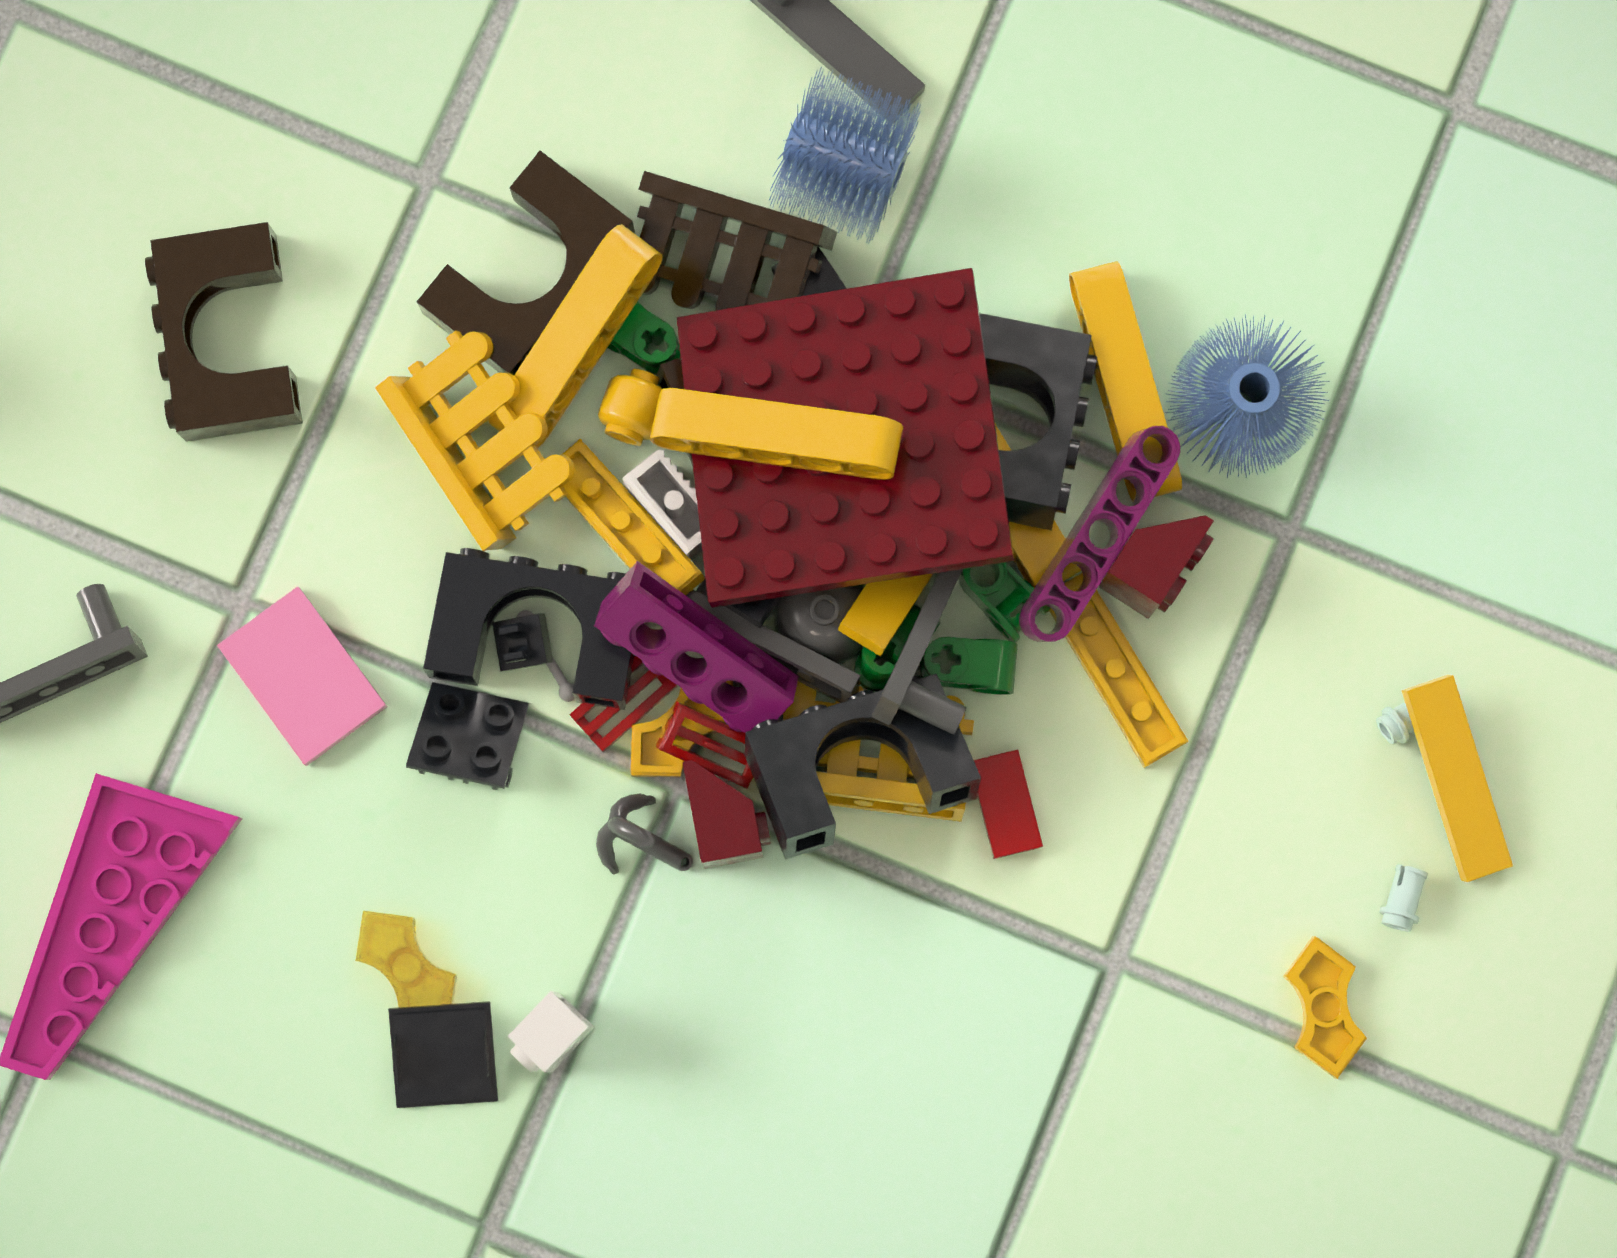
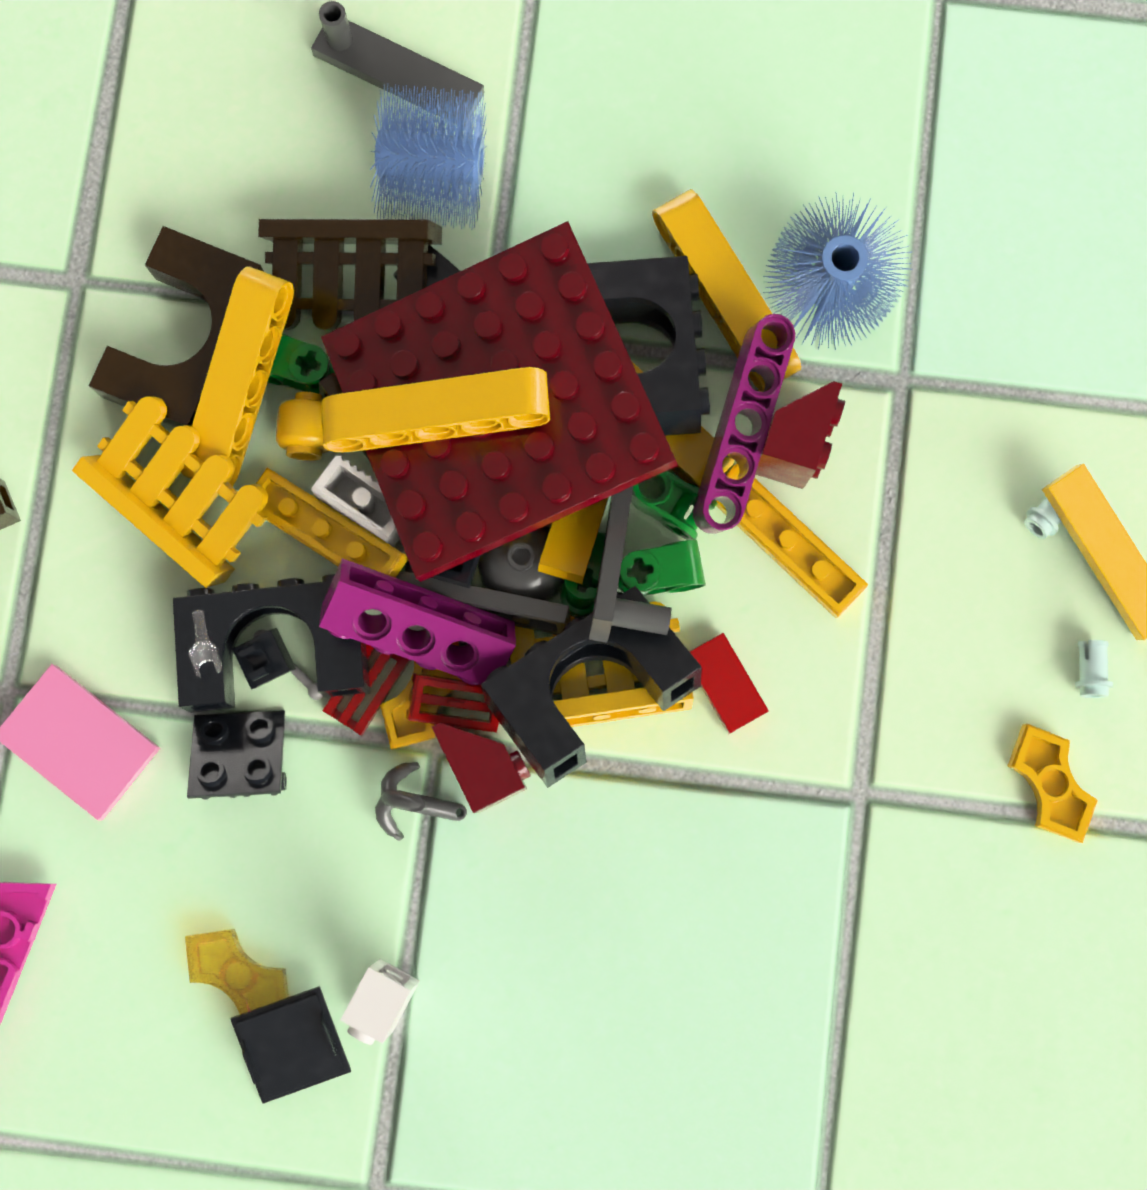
camera: 15 degrees left, 0 degrees up
none -> clear hand [189,610,222,677]

